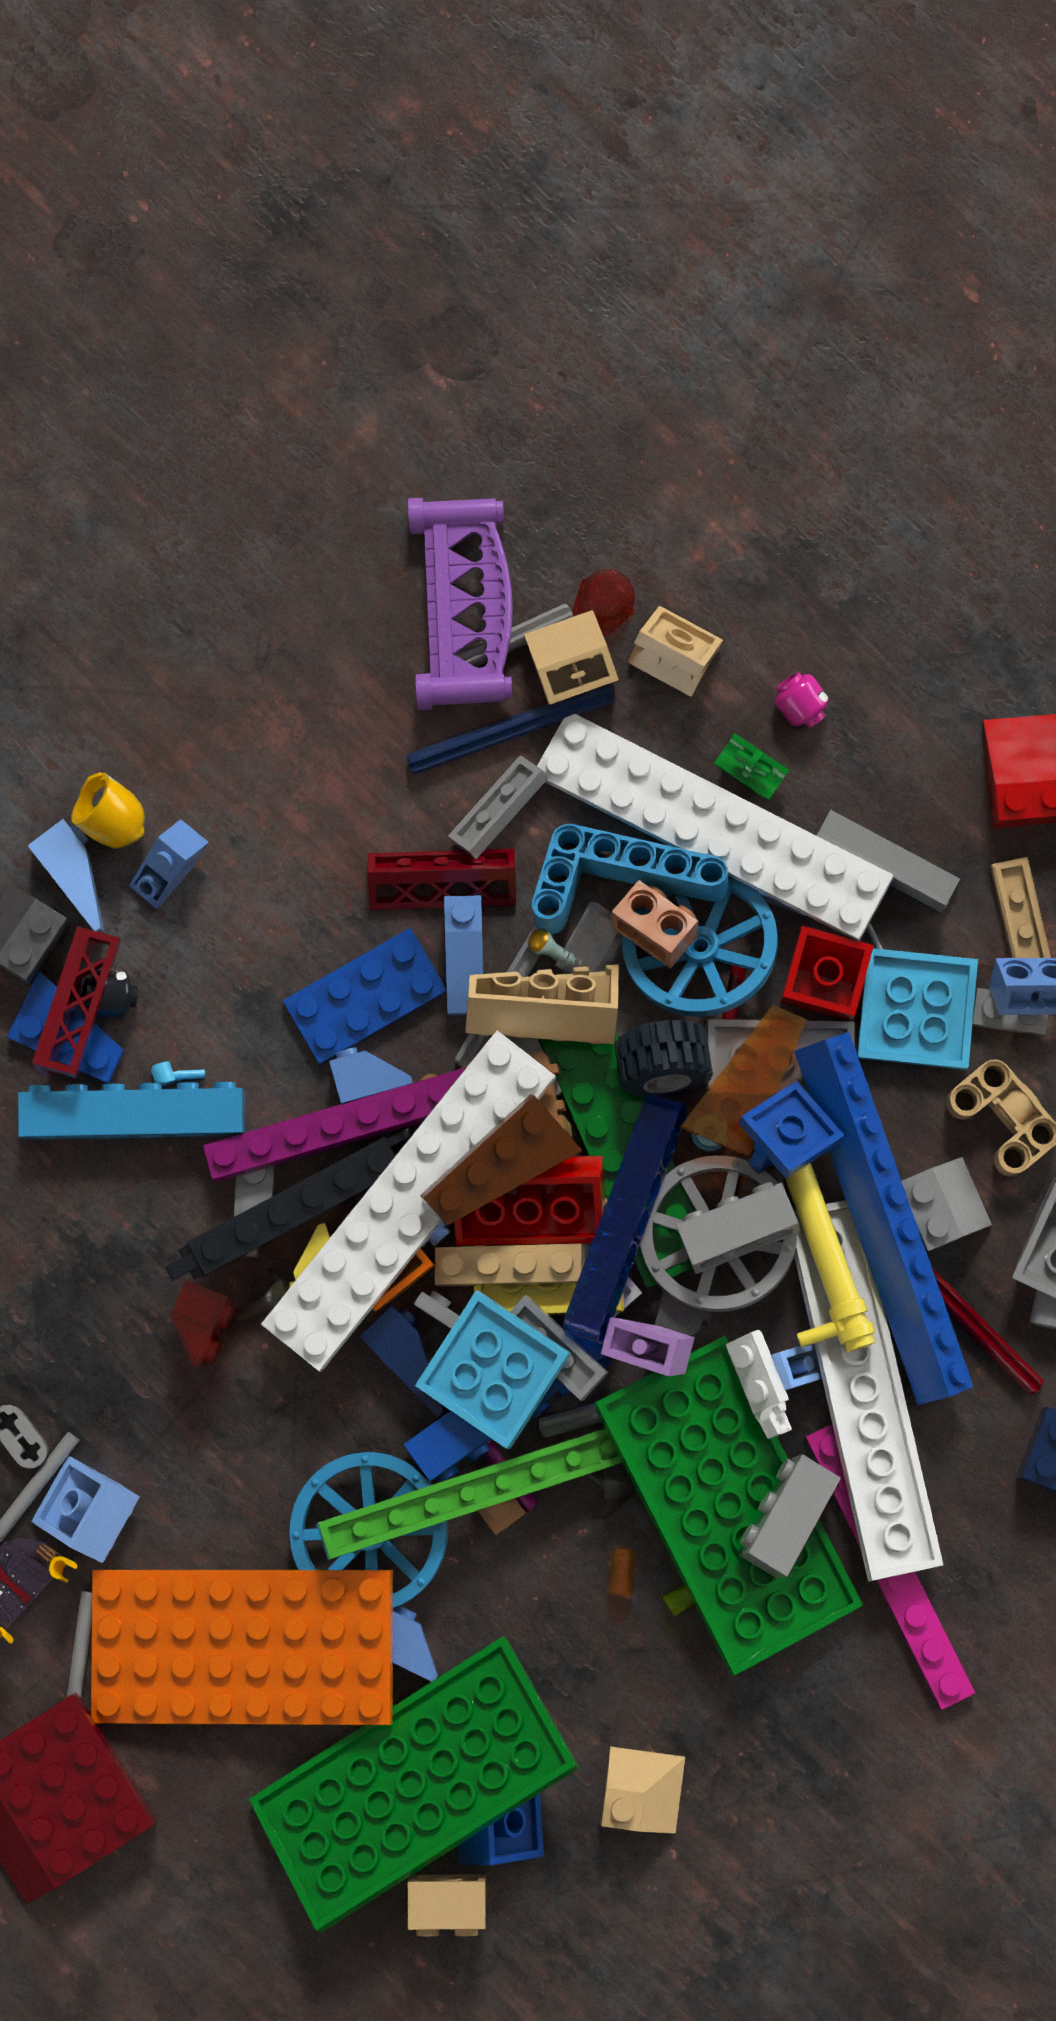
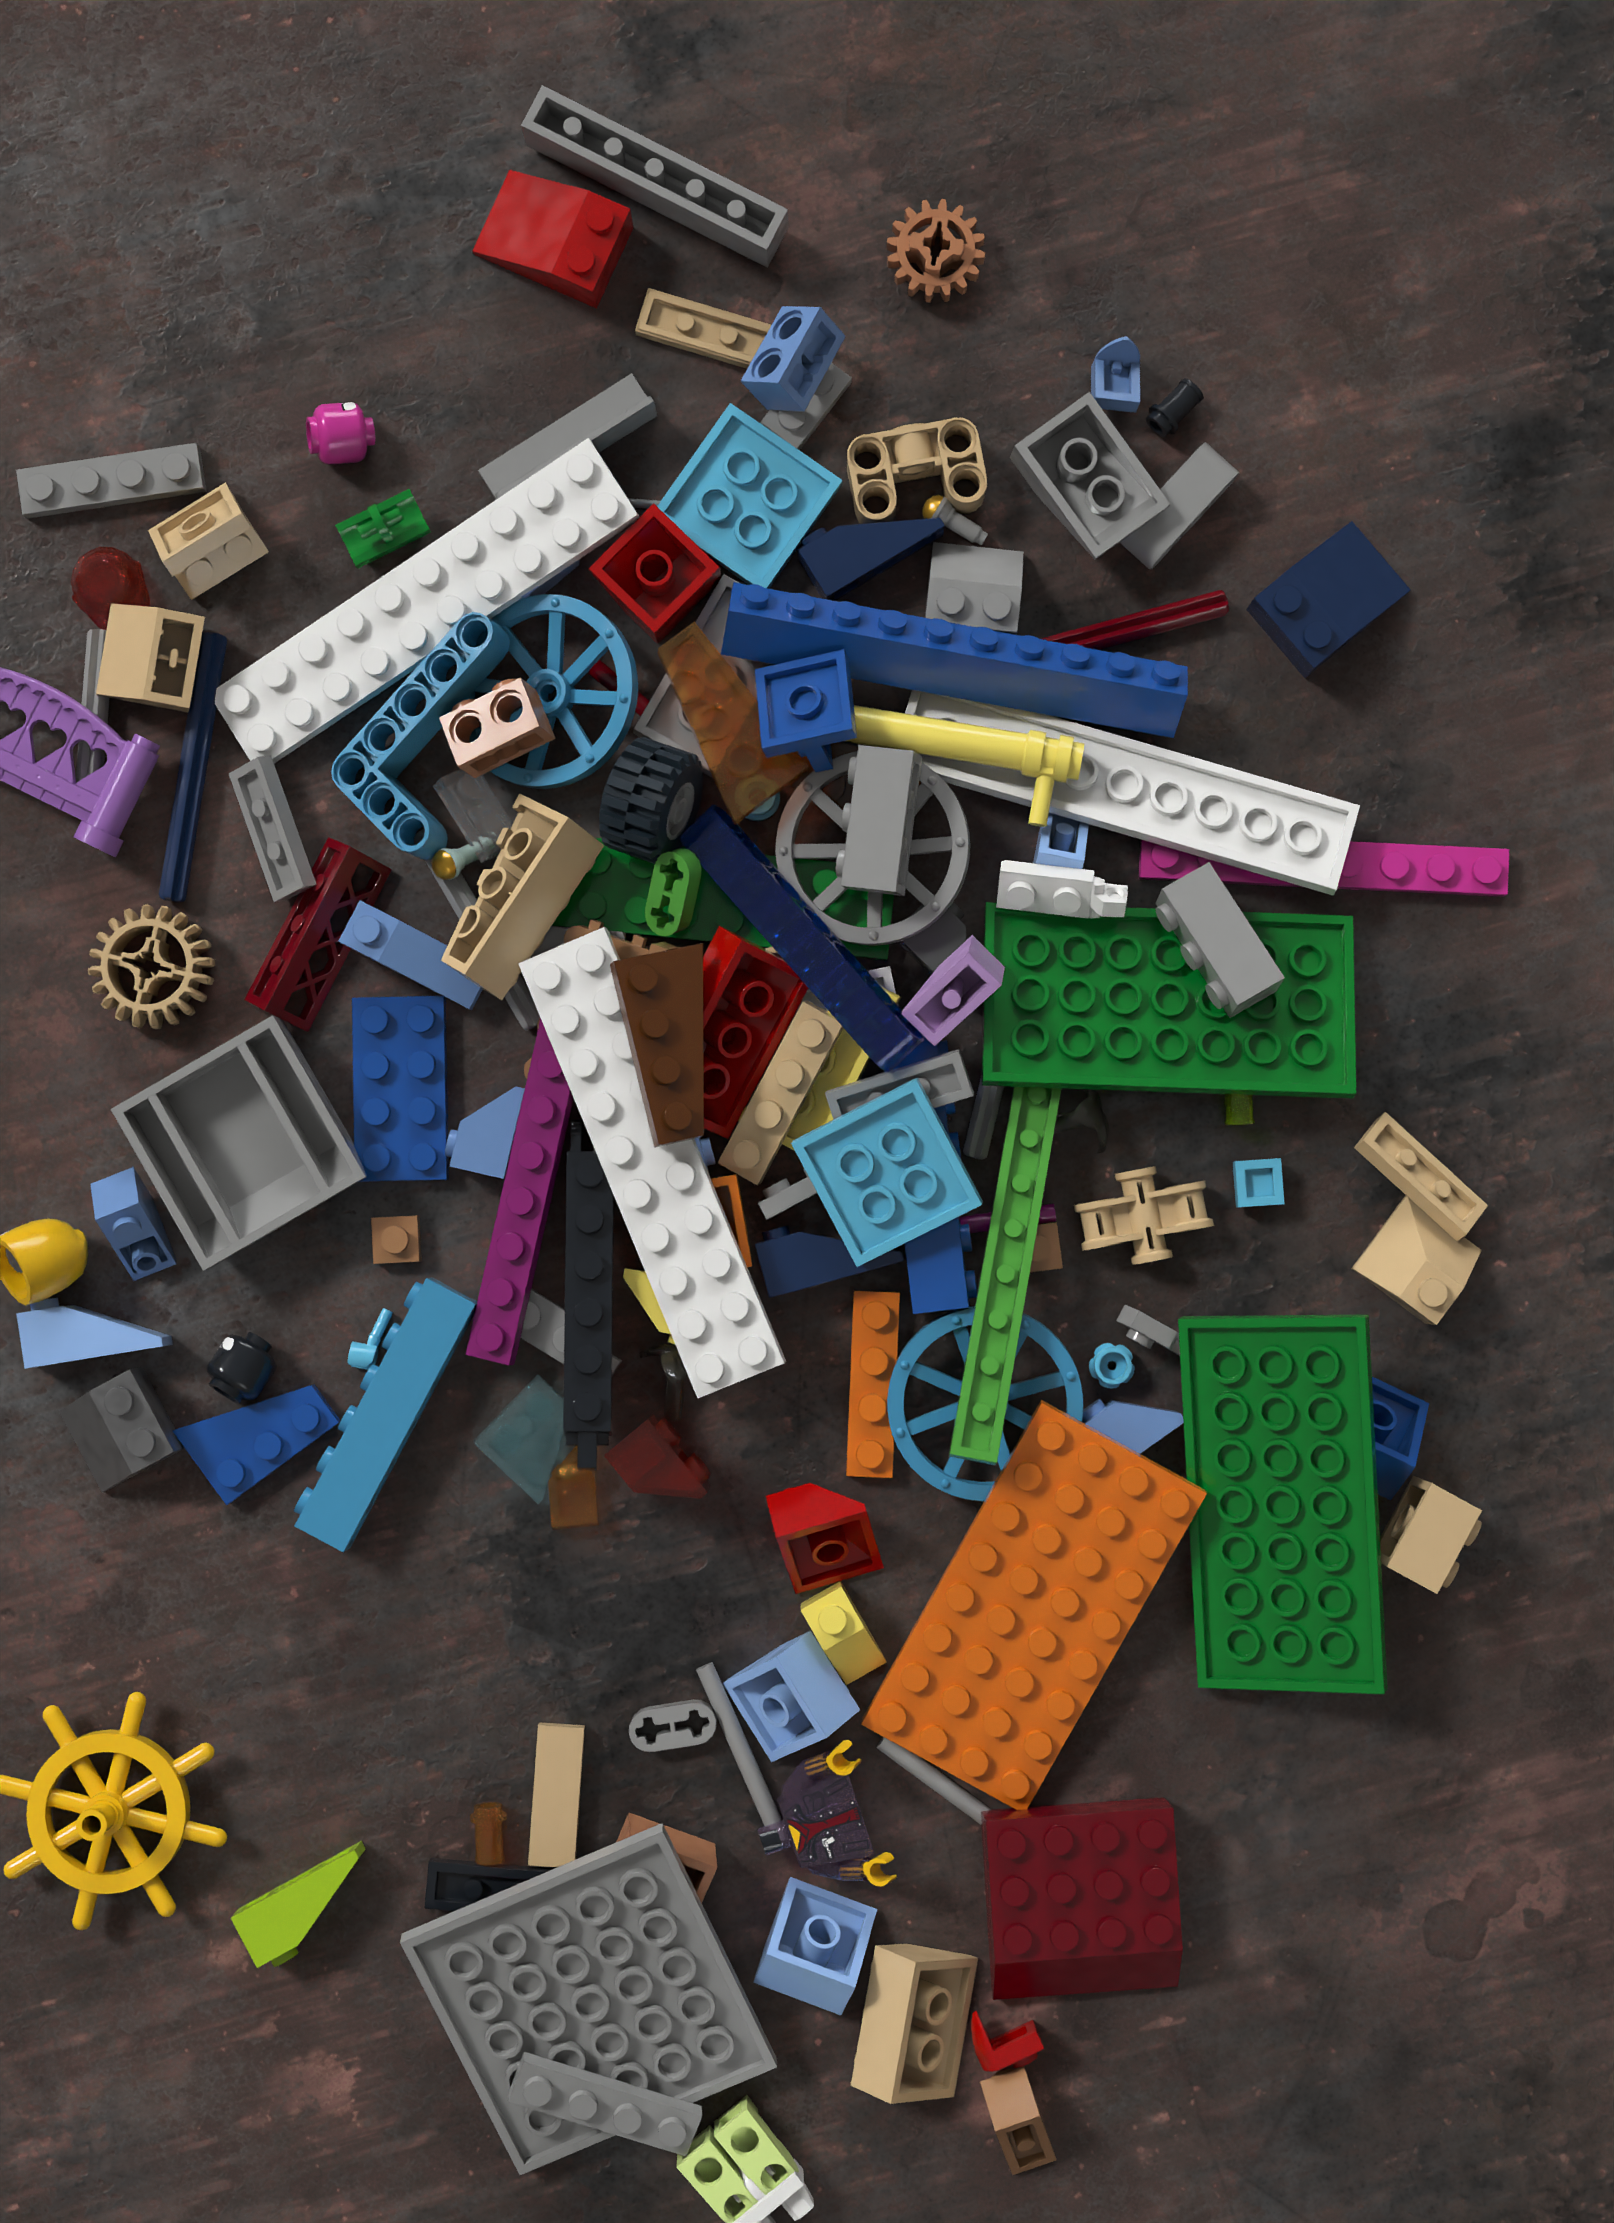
camera: 55 degrees left, 5 degrees up
dark red fence [32,926,121,1078] -> none
clear orange pin [608,1548,638,1596] -> none
none -> light grey plate [16,443,207,519]
none -> tan gear [88,904,215,1029]
none -> light grey slope [111,1015,367,1271]
none -> medium nougat plate [371,1215,422,1264]
none -> clear light blue wing [474,1374,564,1504]
none -> clear orange slope [548,1446,599,1530]
none -> bright green beam [645,848,702,936]
none -> red slope [766,1483,884,1594]
none -> dark blue slope [798,518,945,601]
none -> light yellow slope [801,1581,887,1685]
none -> orange plate [846,1291,900,1478]
none -> light grey piece [923,495,988,545]
none -> tan axle [1074,1166,1214,1265]
none -> medium azure plate [1089,1343,1135,1389]
none -> light grey plate [1116,1305,1180,1356]
none -> medium azure plate [1233,1158,1285,1208]
none -> tan plate [1354,1112,1488,1241]

